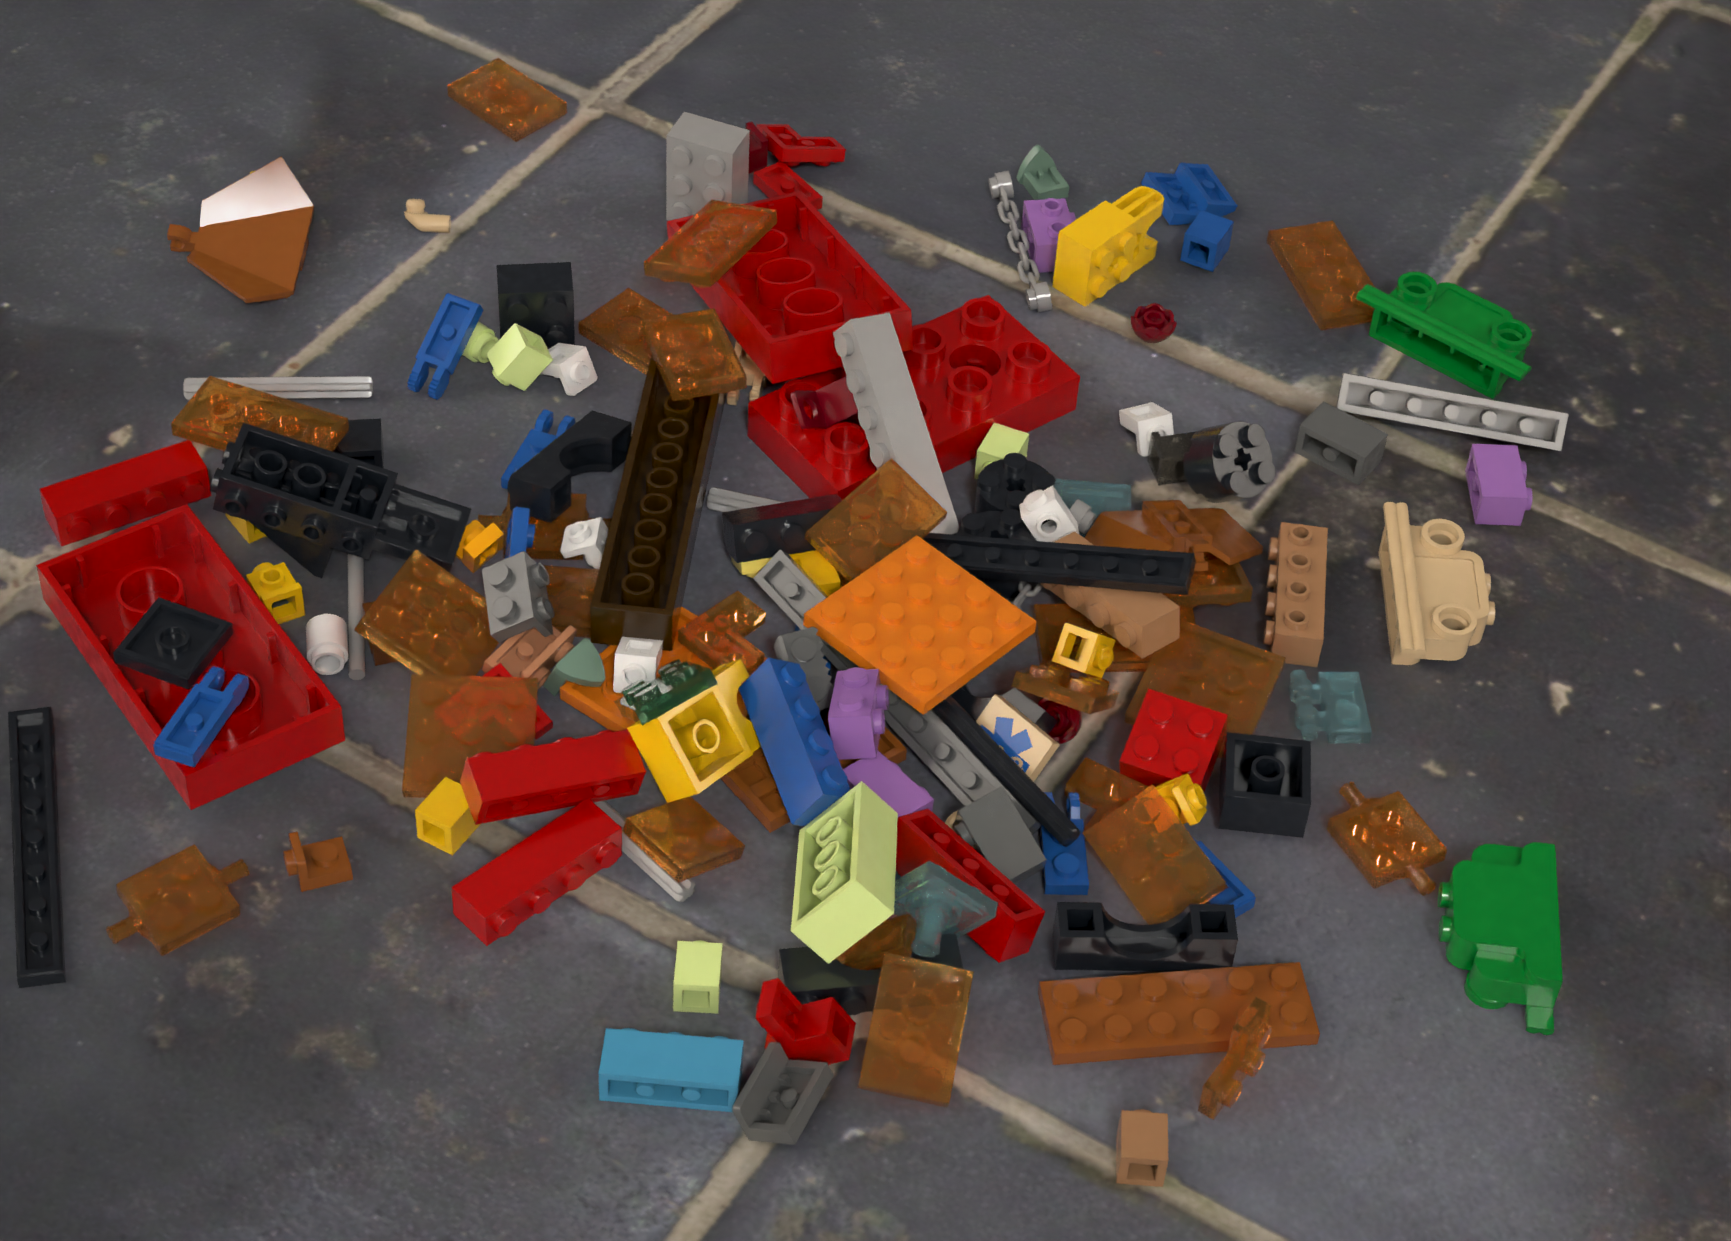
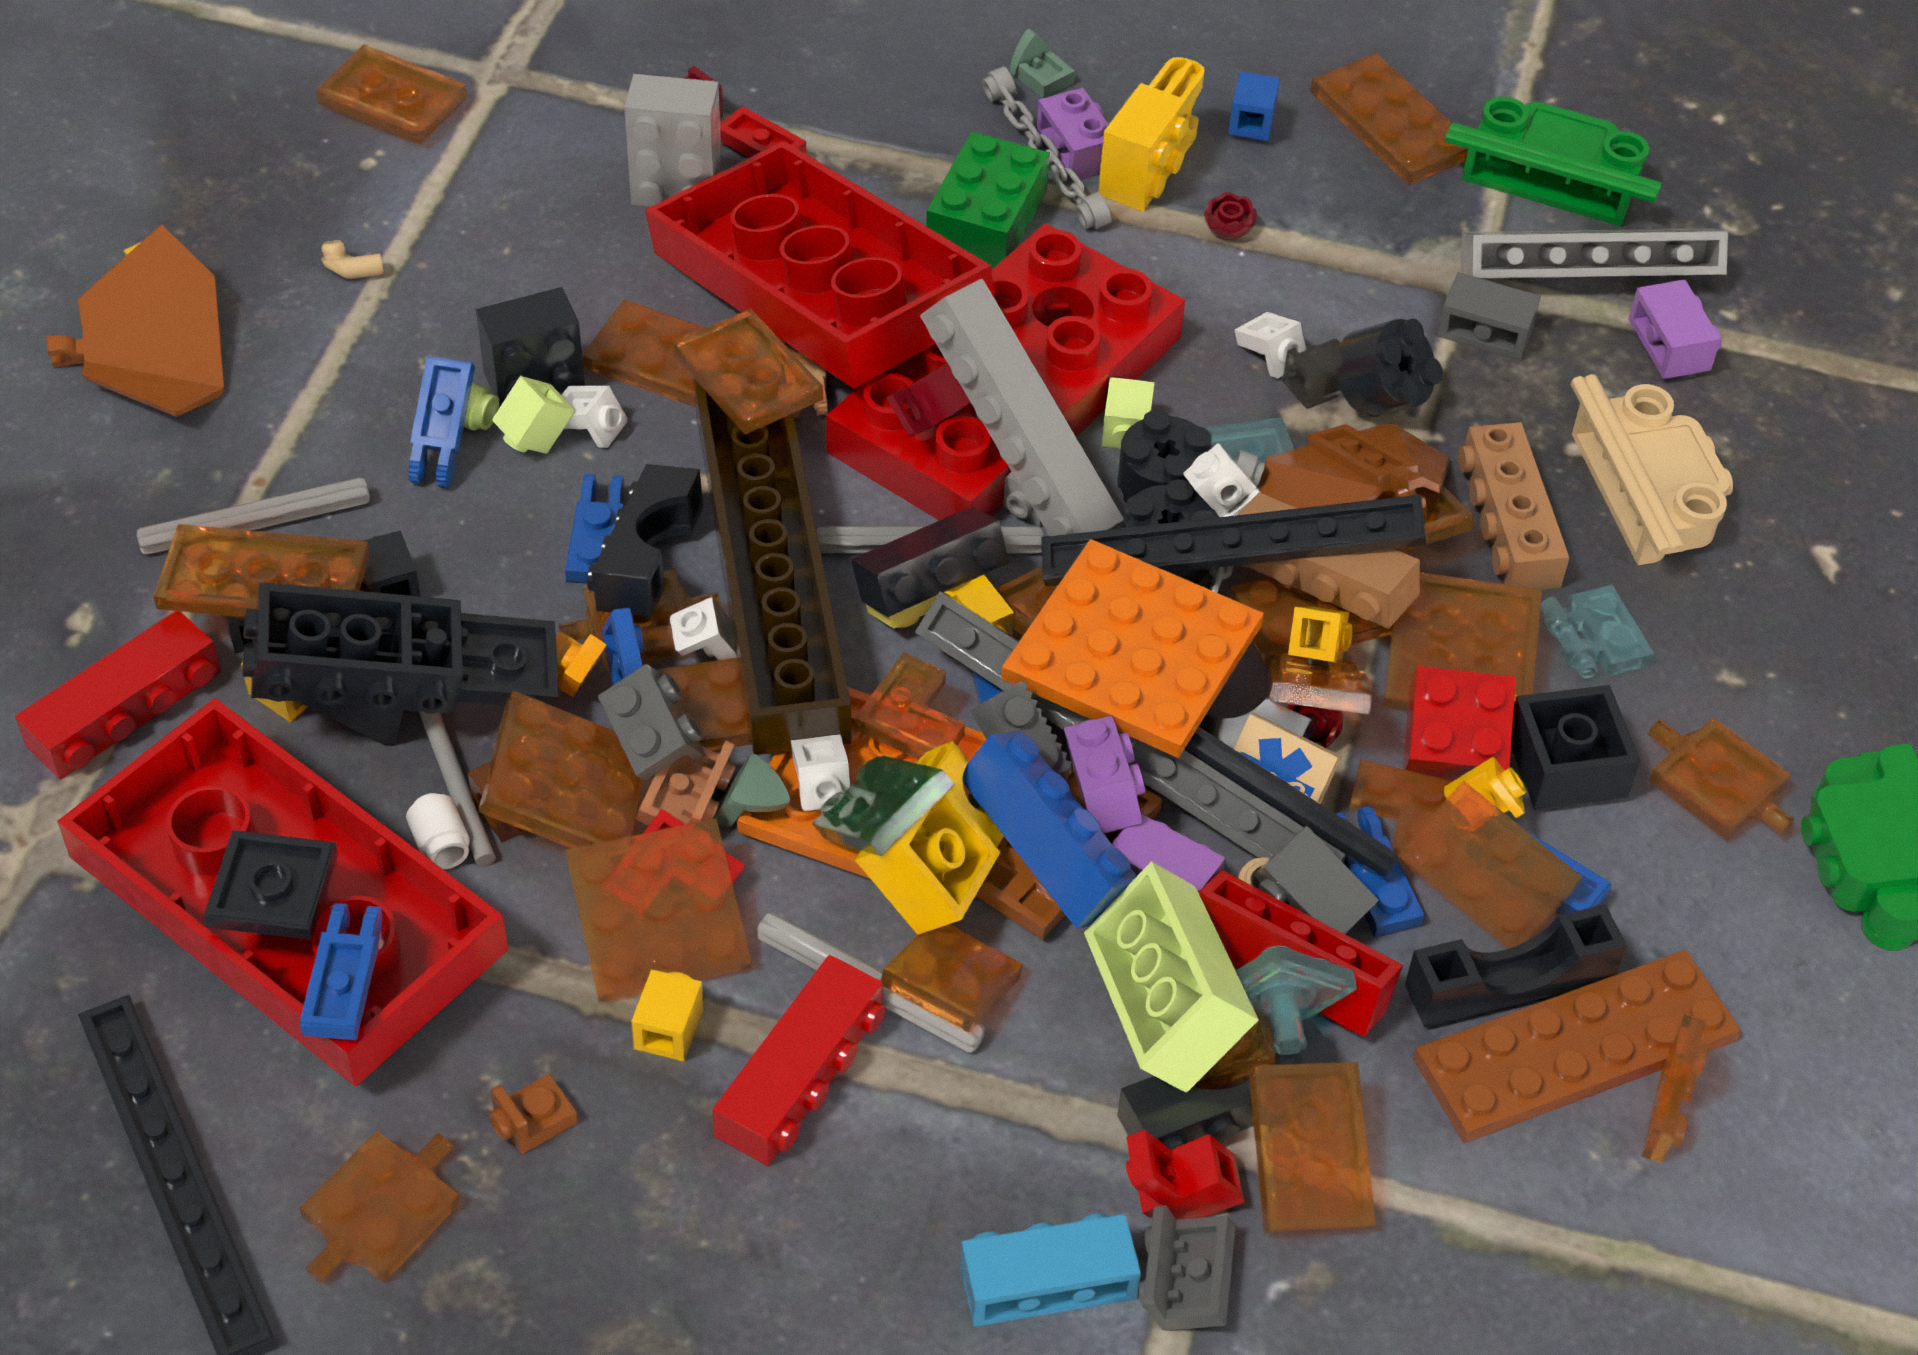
camera: 15 degrees left, 5 degrees up
yellow brick [246,562,305,624] -> none
red brick [460,729,646,825] -> none
clear orange plate [644,200,777,288] -> none
yellowish green brick [673,940,722,1014] -> none
red plate [757,124,846,166] -> none
clear orange plate [805,458,947,582] -> none
medium nougat brick [1116,1109,1168,1187] -> none
blue slope [1141,163,1237,225] -> none
none -> green brick [926,131,1050,268]

